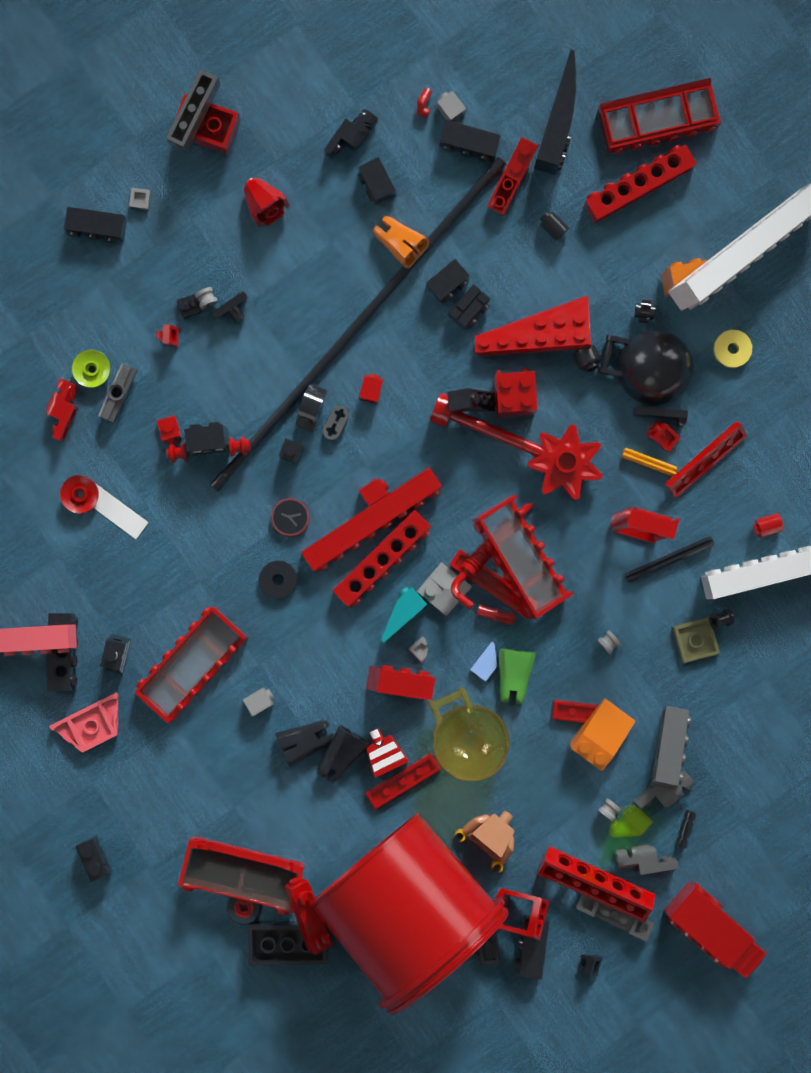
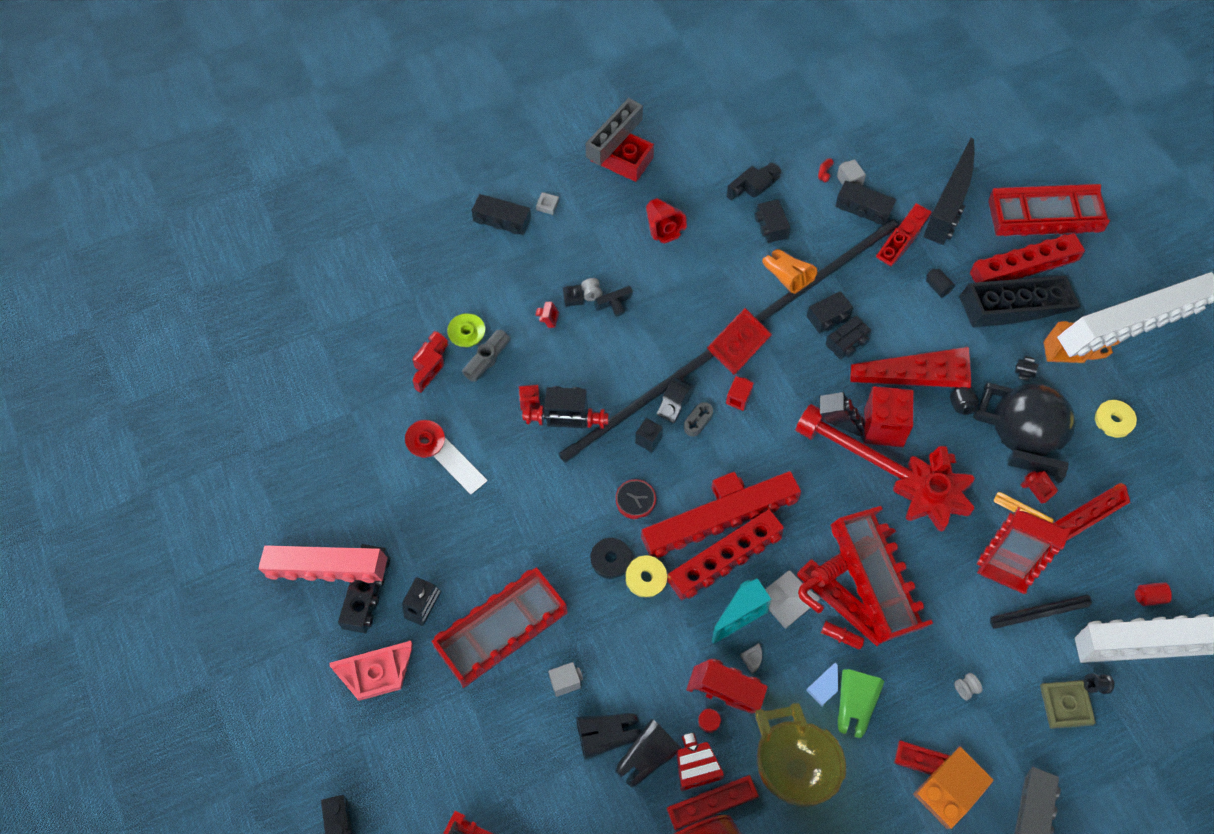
camera: 10 degrees right, 25 degrees down
none -> light yellow tile [626,555,667,598]
none -> red tile [698,709,721,733]
none -> red tile [707,308,772,375]
none -> red tile [929,446,956,473]
none -> black slope [959,276,1080,328]

